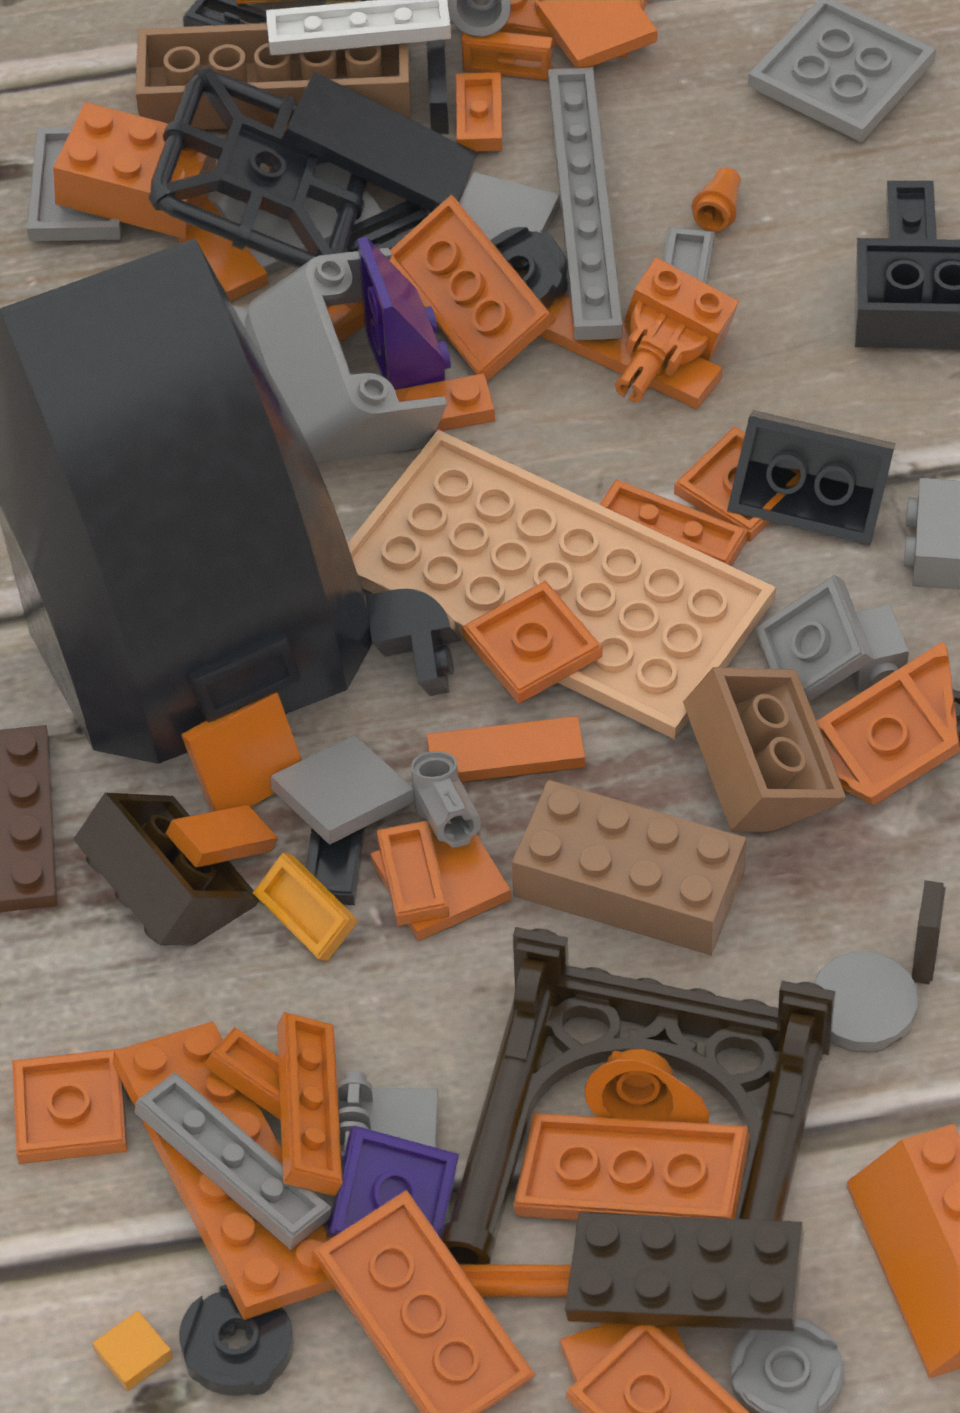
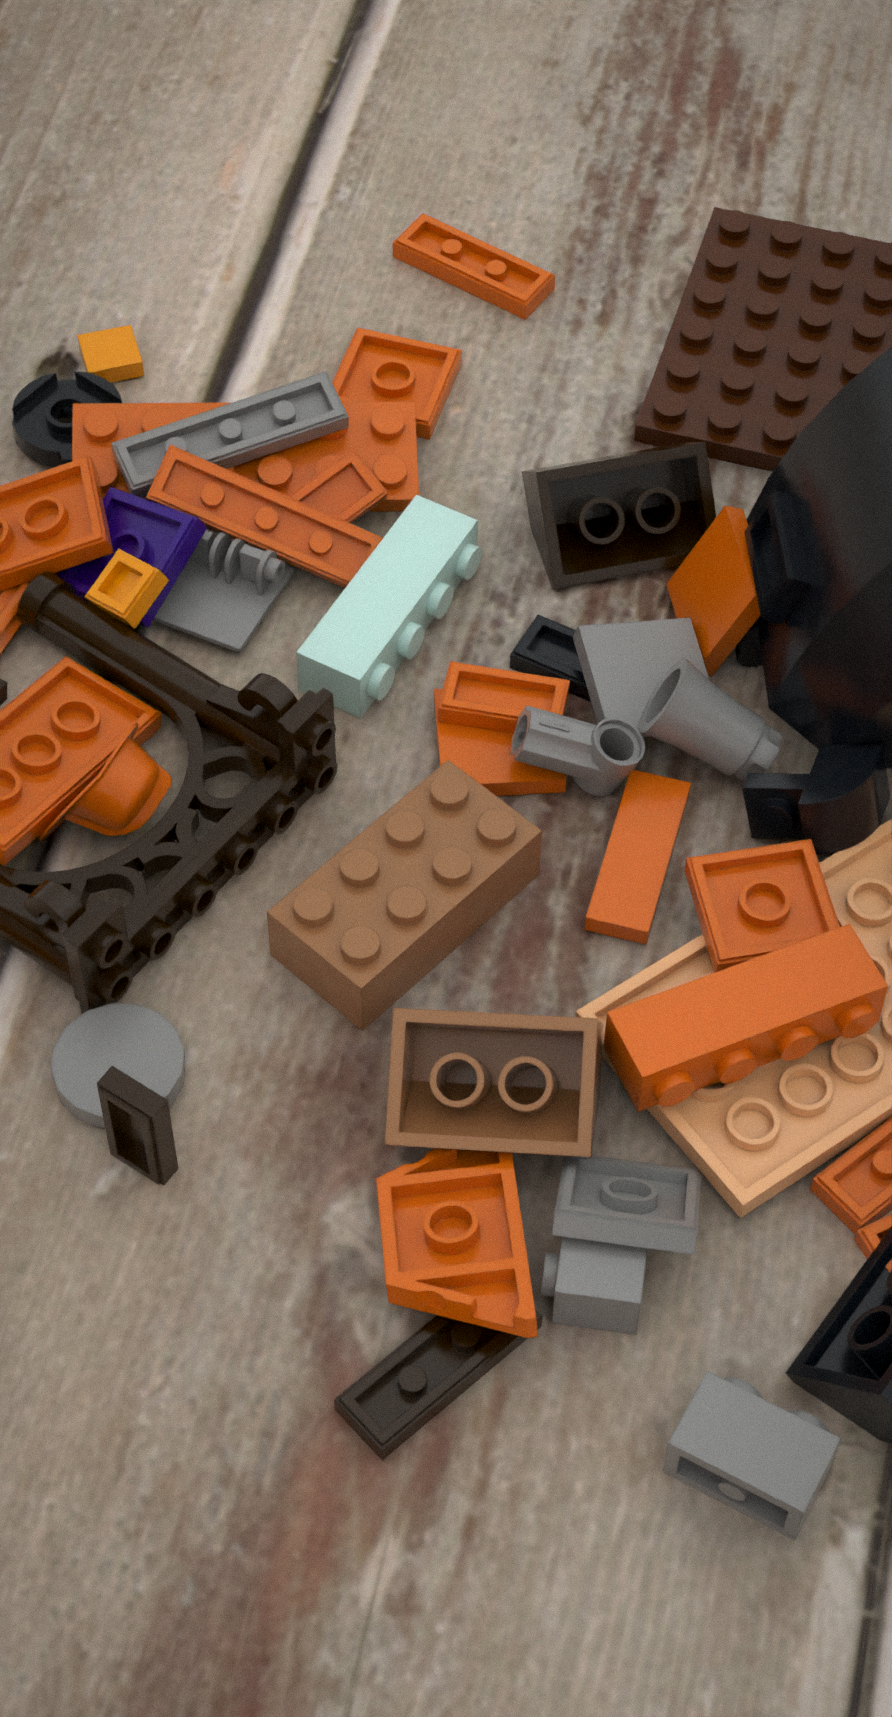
camera: 110 degrees right, 0 degrees up
orange tile [166,805,278,868] -> none
light orange tile [253,853,359,961] -> none
none -> light orange tile [84,548,169,629]
none -> light aqua brick [296,495,482,718]
none -> orange brick [603,923,888,1112]
none -> light grey plant [638,658,783,782]

